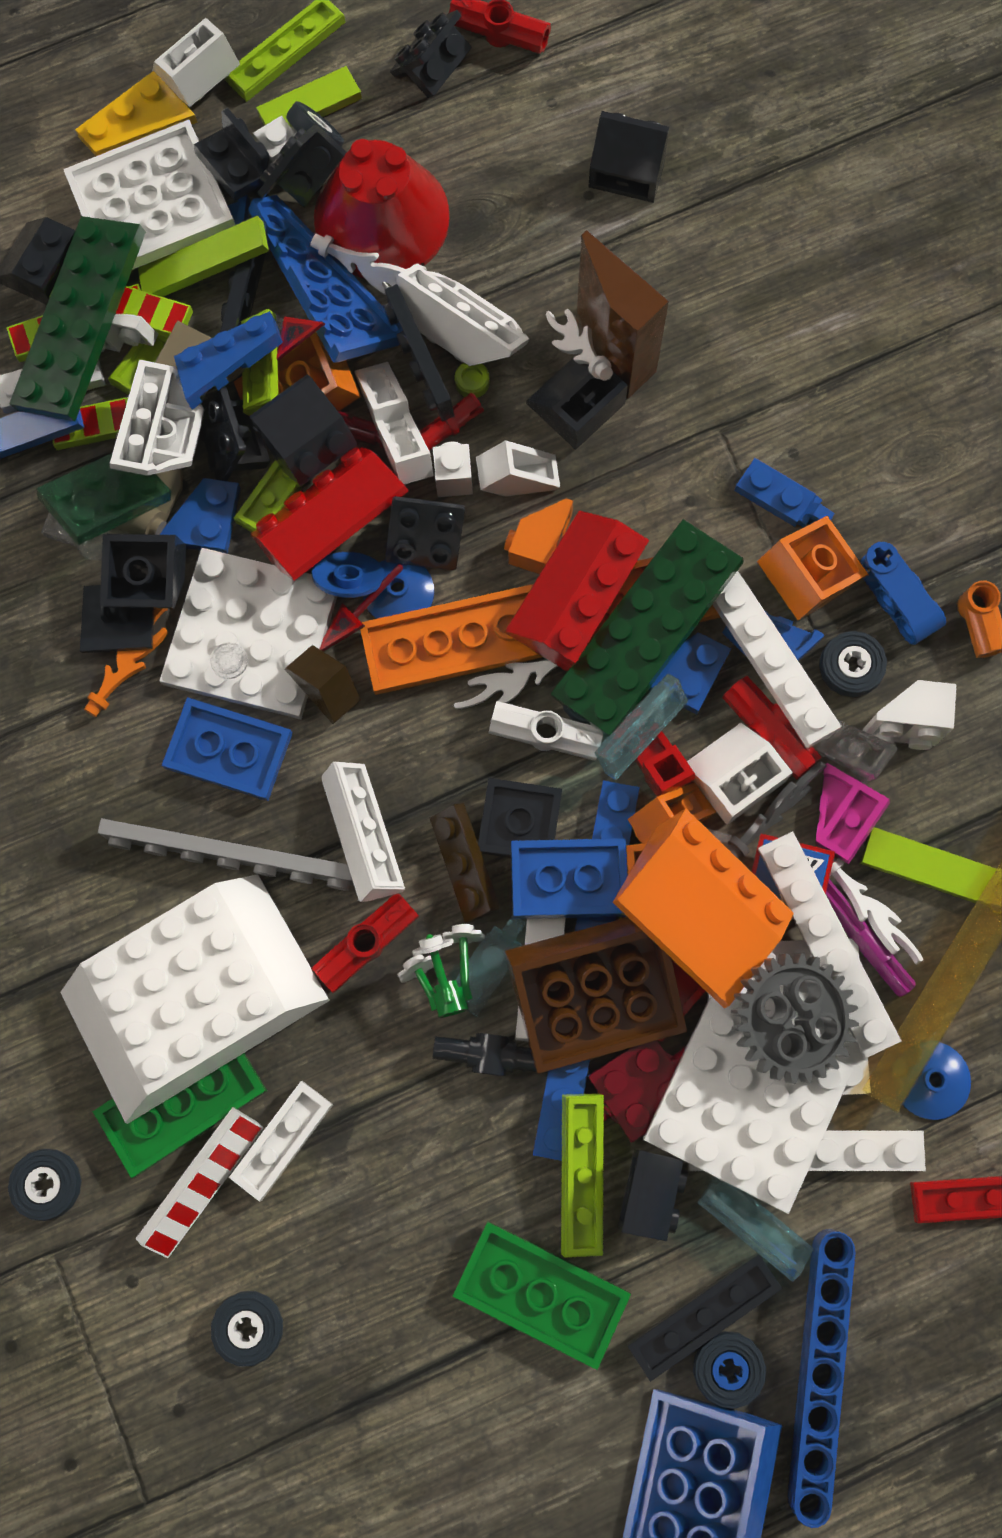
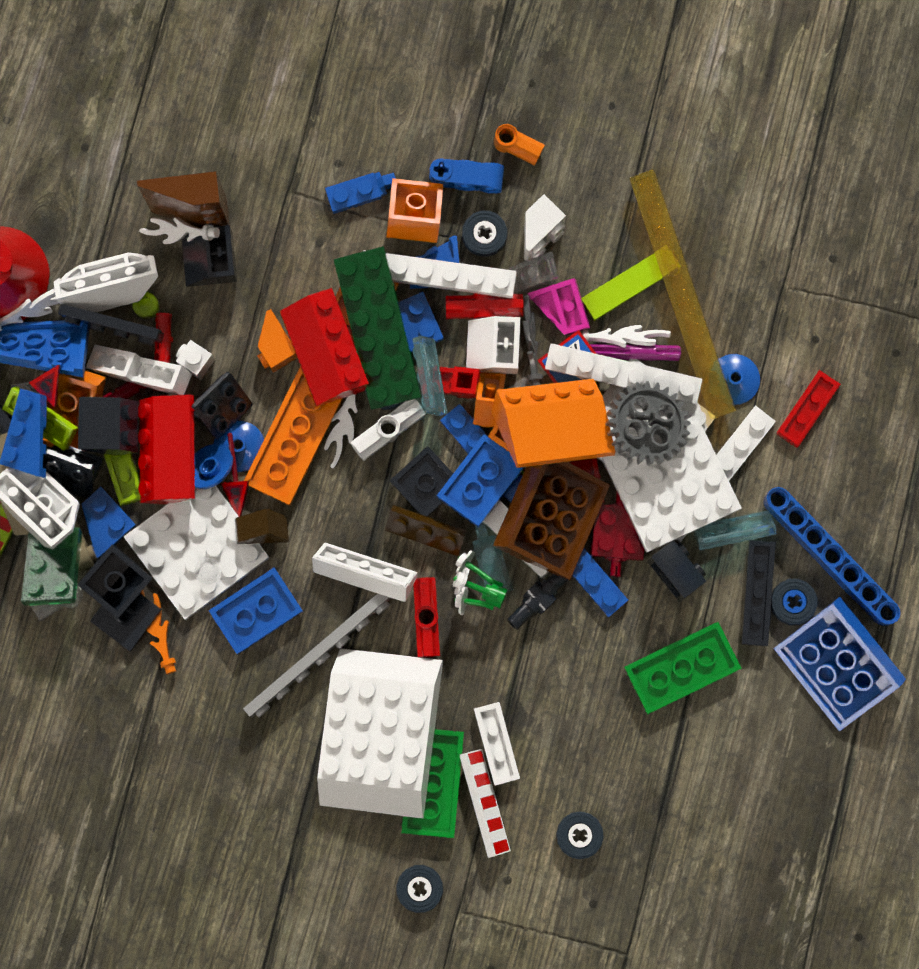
camera: 55 degrees left, 5 degrees up
white slope [476,440,560,497] -> none
lime tile [561,1094,604,1258] -> none
black slope [588,111,669,203] -> none

